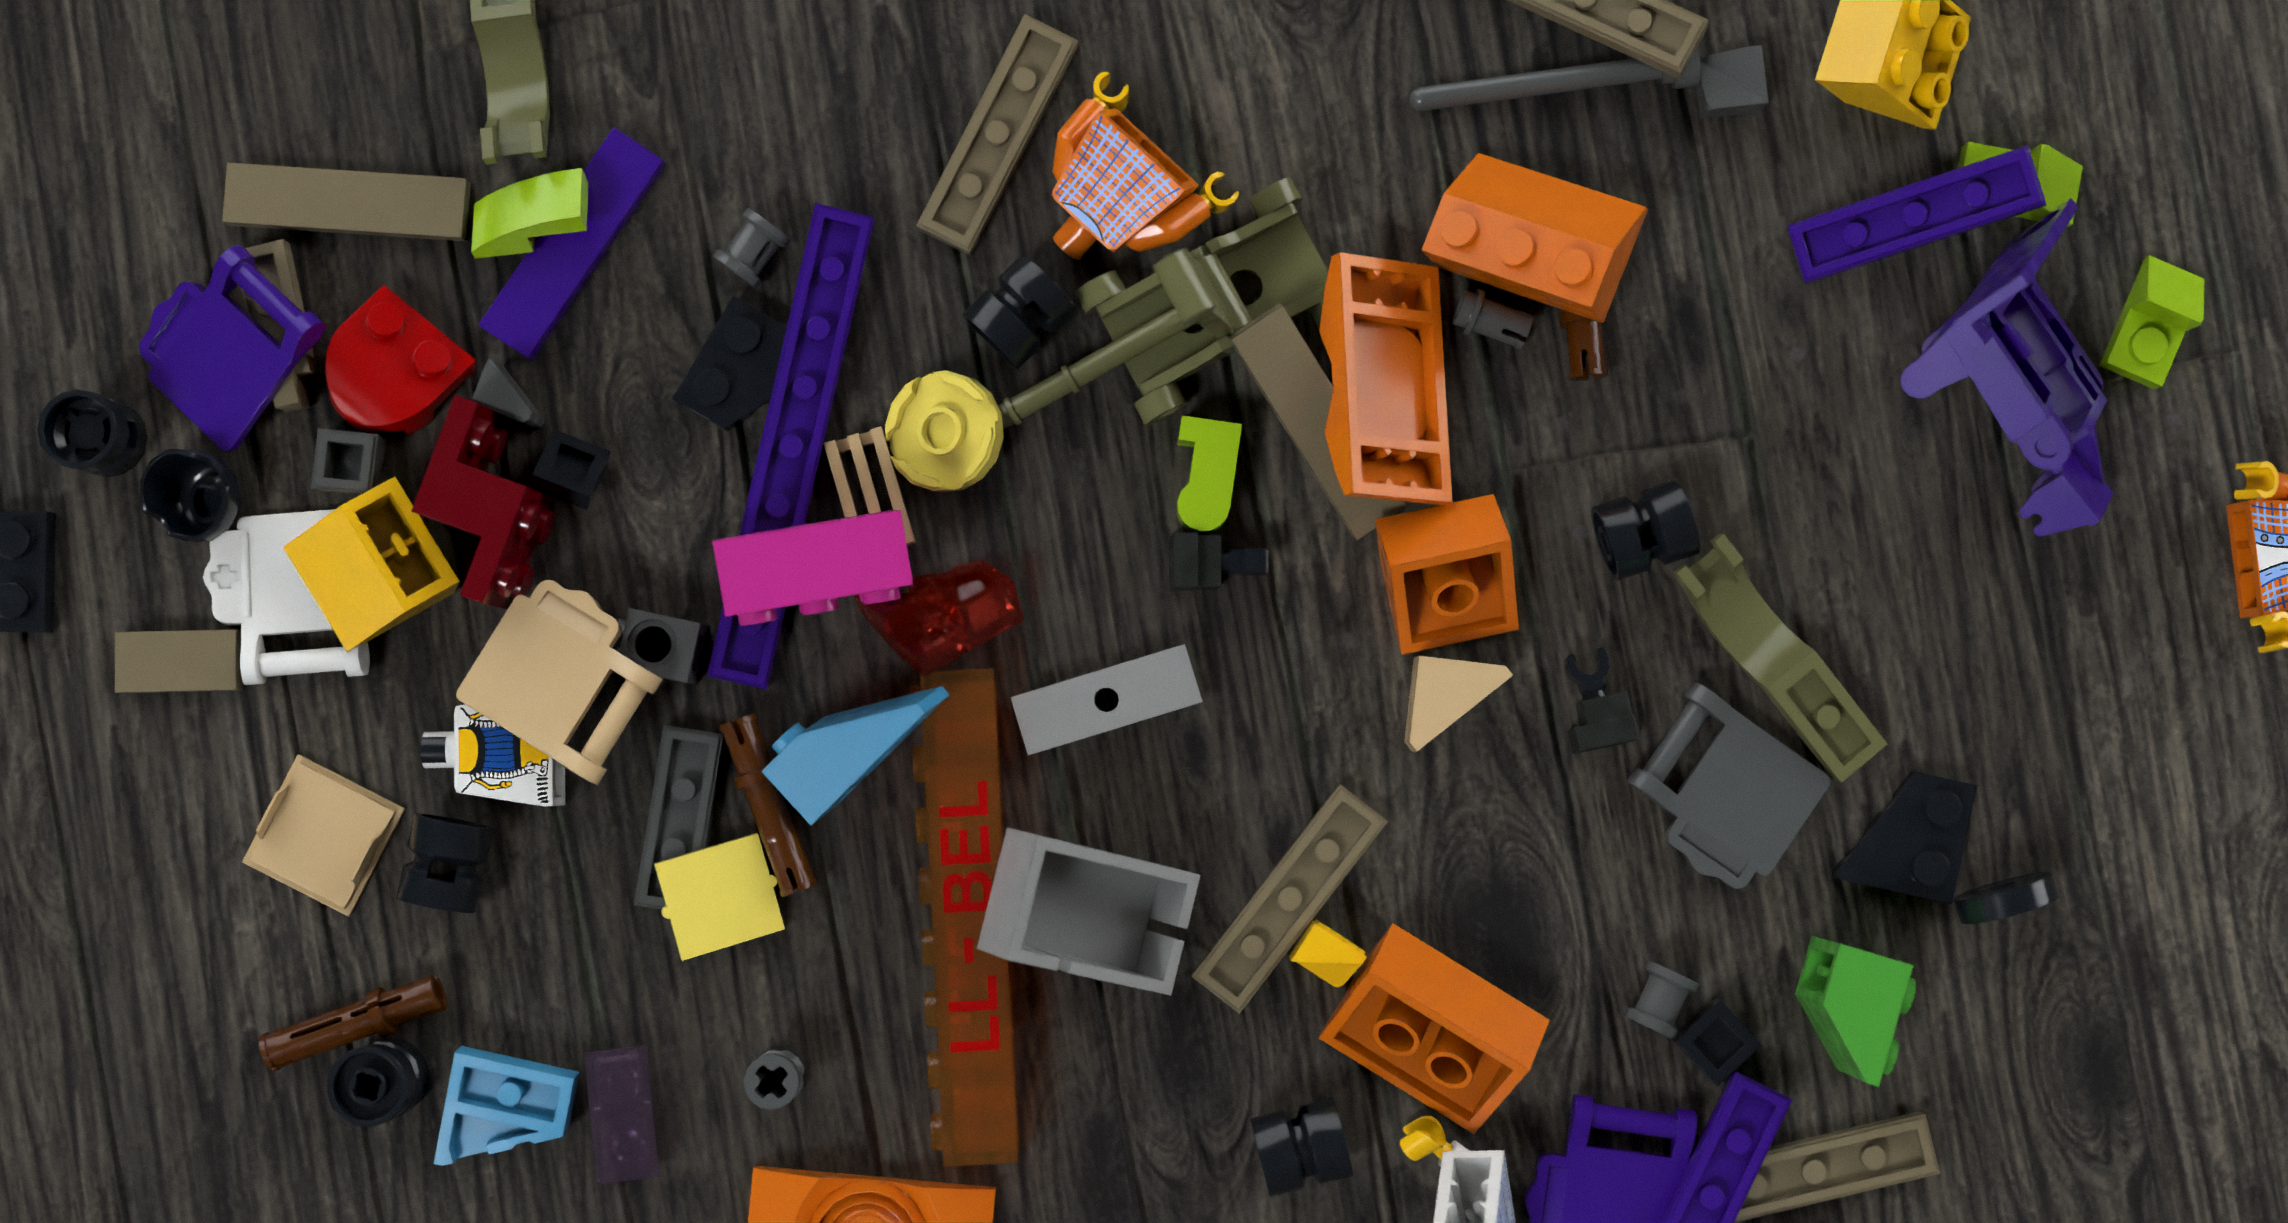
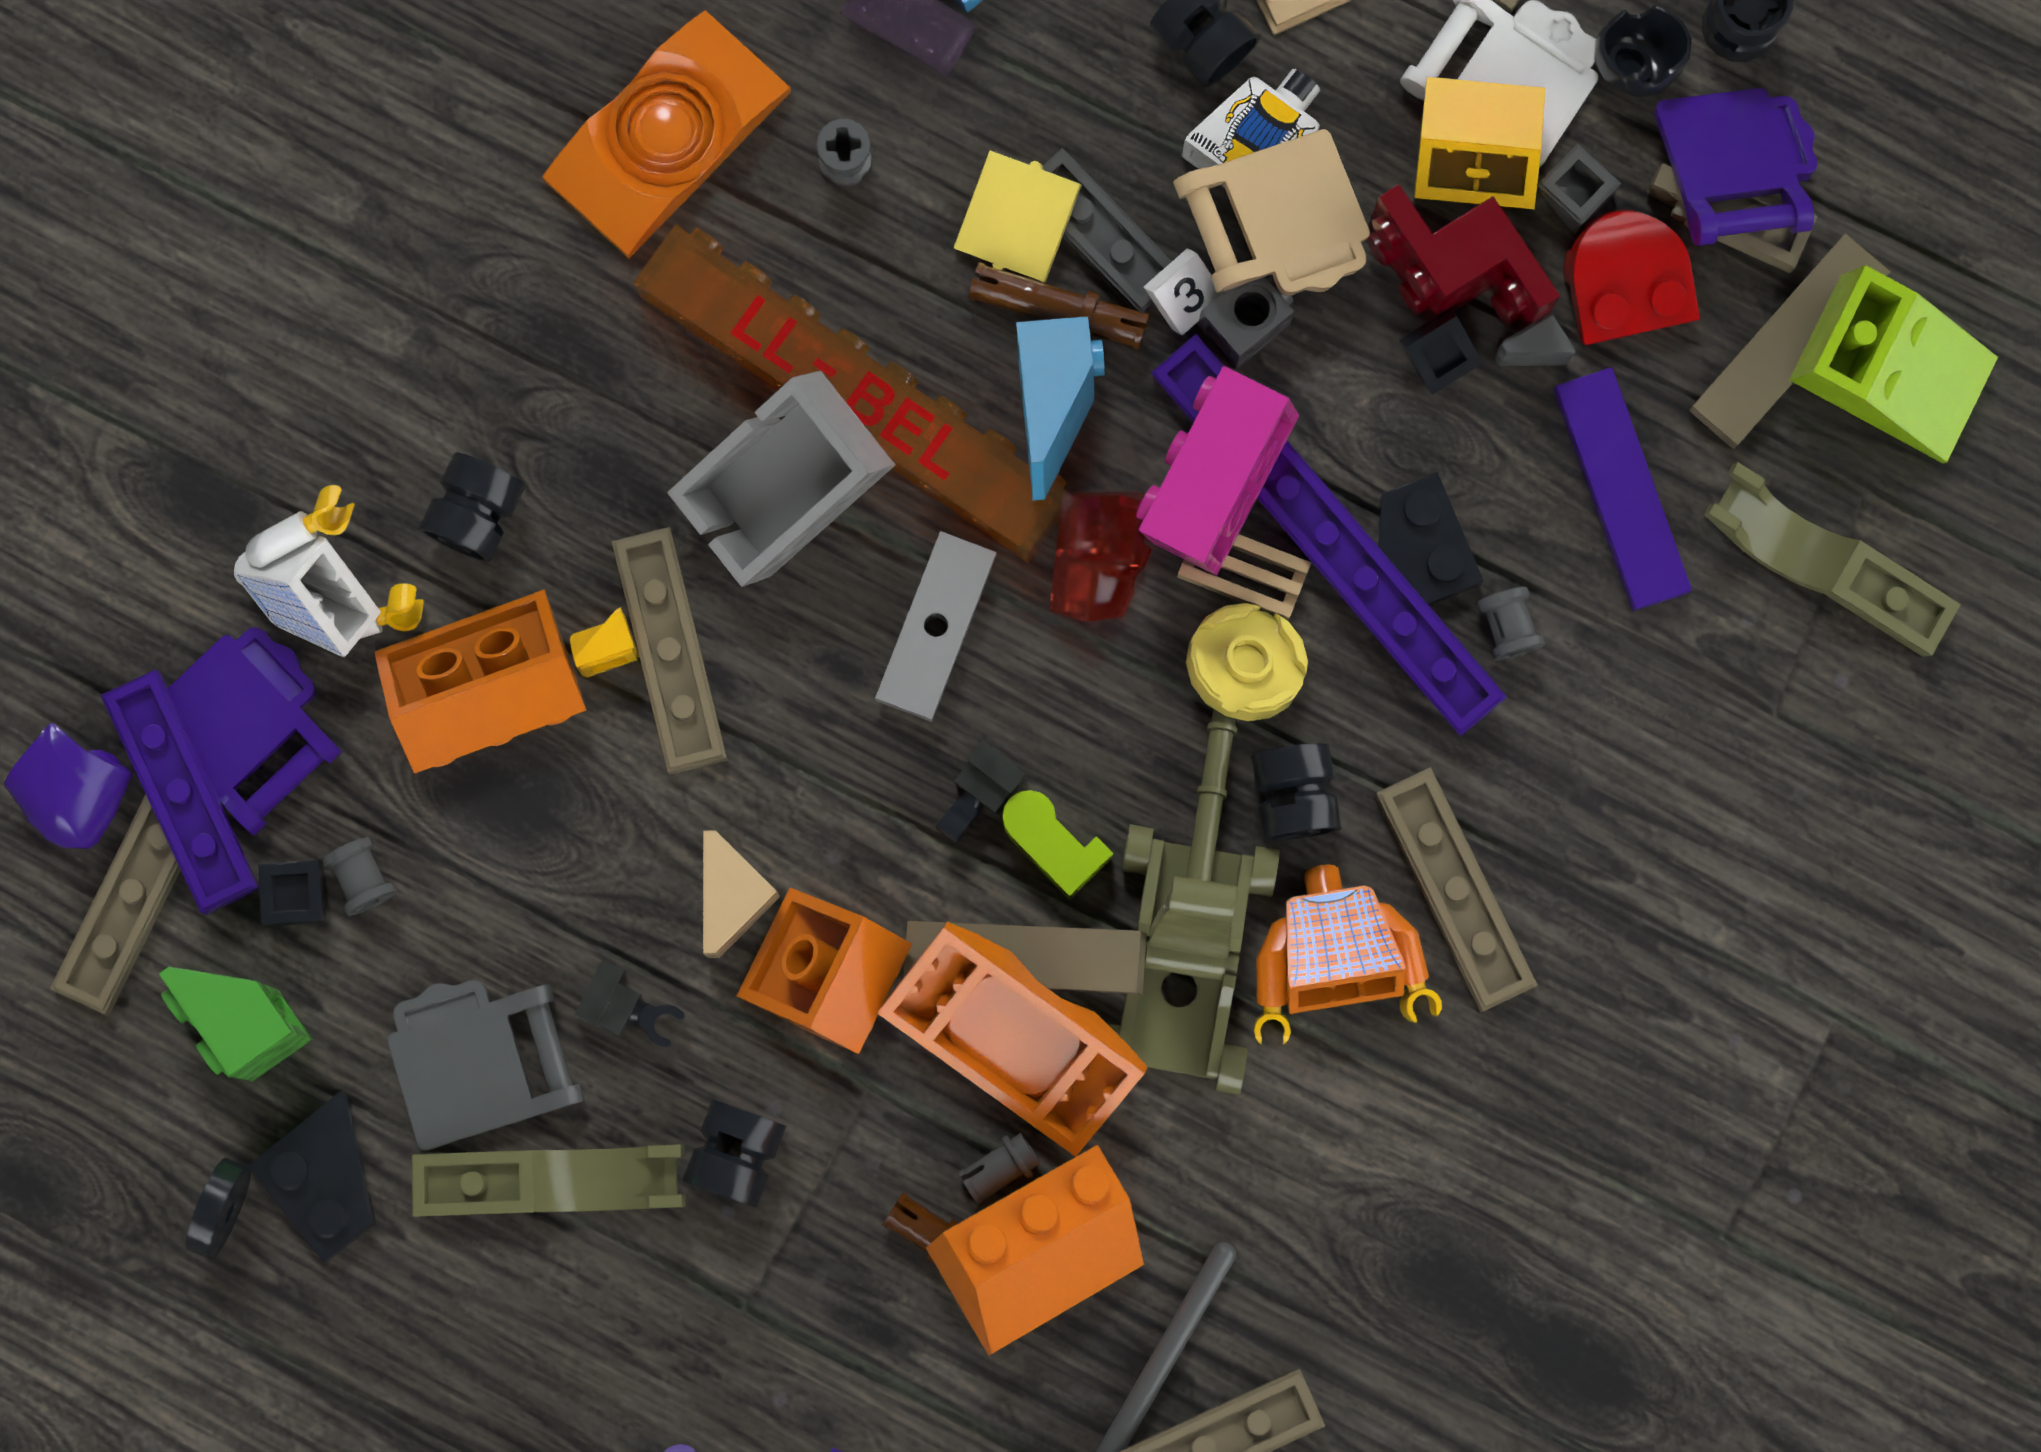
camera: 120 degrees right, 5 degrees down
lime slope [471,168,589,259] -> none
none -> white tile [1144,248,1223,335]
none -> lime slope [1789,265,1998,463]

